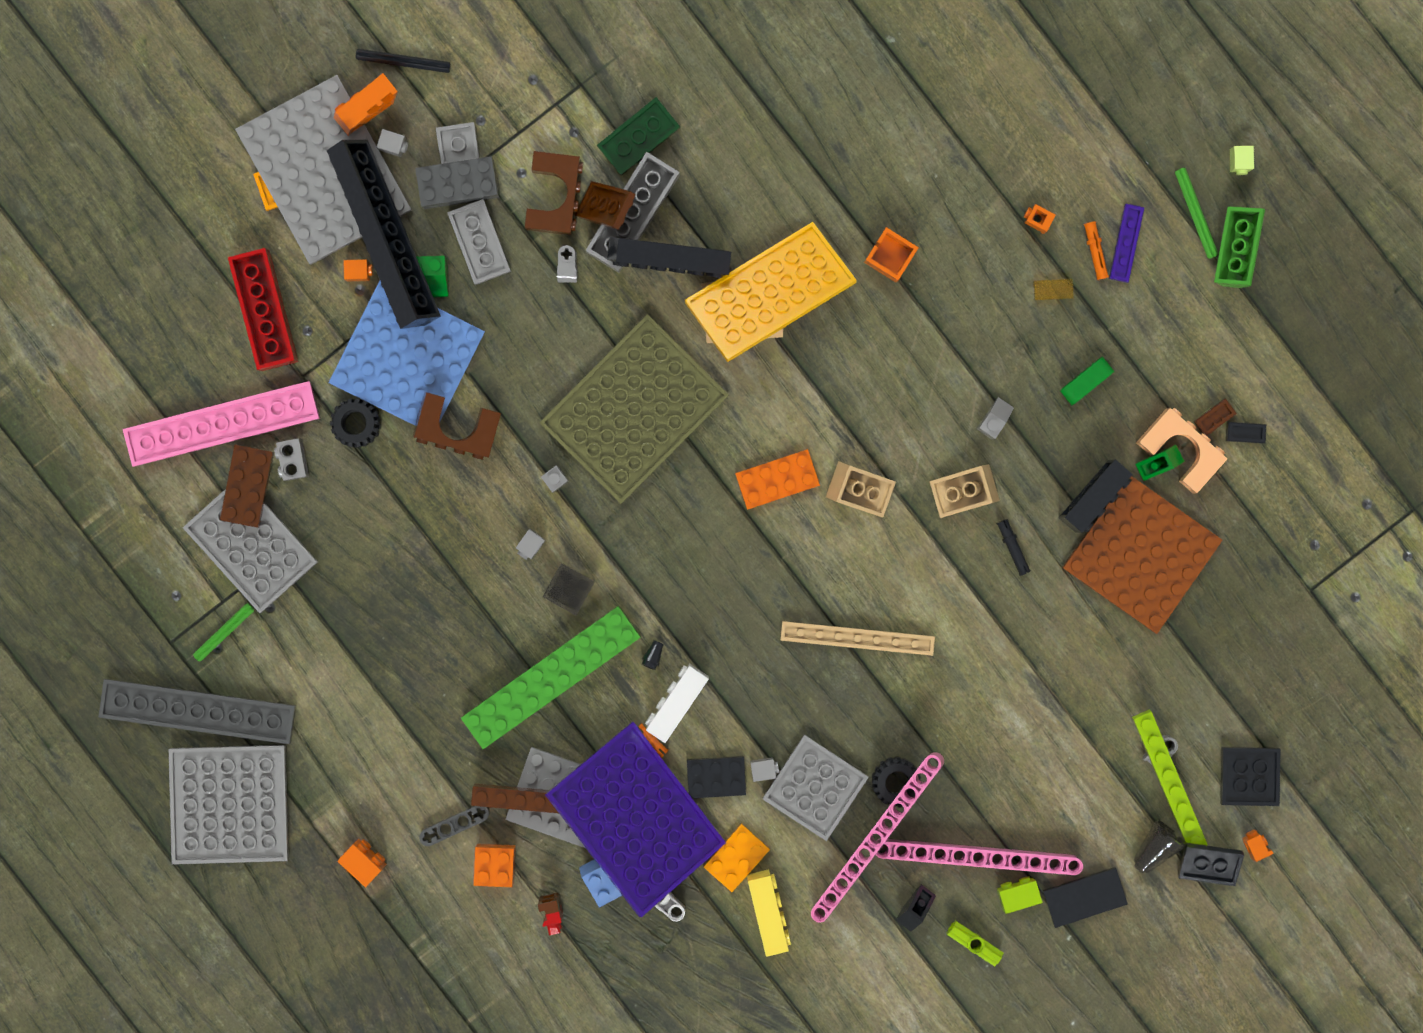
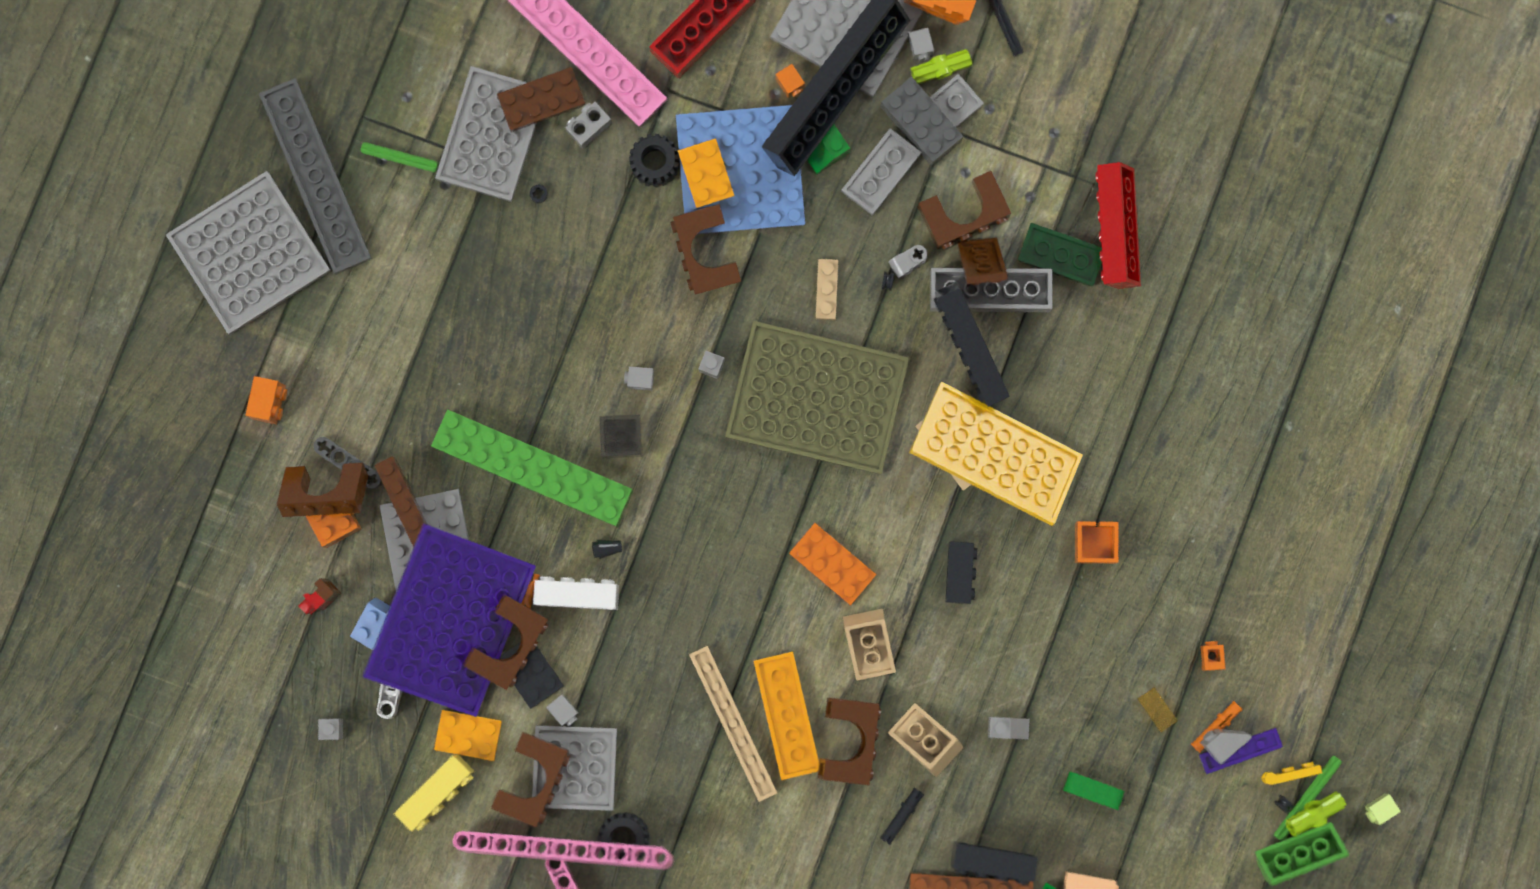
camera: 65 degrees right, 5 degrees down
none -> reddish brown arch [277,463,368,517]
none -> light grey brick [318,719,343,740]
none -> reddish brown arch [463,594,548,690]
none -> reddish brown arch [491,732,571,827]
none -> black bush [530,184,547,203]
none -> light orange plate [678,138,734,208]
none -> light orange plate [754,652,819,780]
none -> tan plate [816,259,838,320]
none -> reddish brown arch [817,697,881,785]
none -> black bush [882,271,894,291]
none -> lime piece [910,49,972,84]
none -> black brick [945,541,978,604]
none -> red brick [1095,162,1141,289]
none -> light grey slope [1200,729,1252,764]
none -> yellow plate [1261,762,1322,785]
none -> black bush [1274,795,1295,814]
none -> lime piece [1285,792,1346,836]

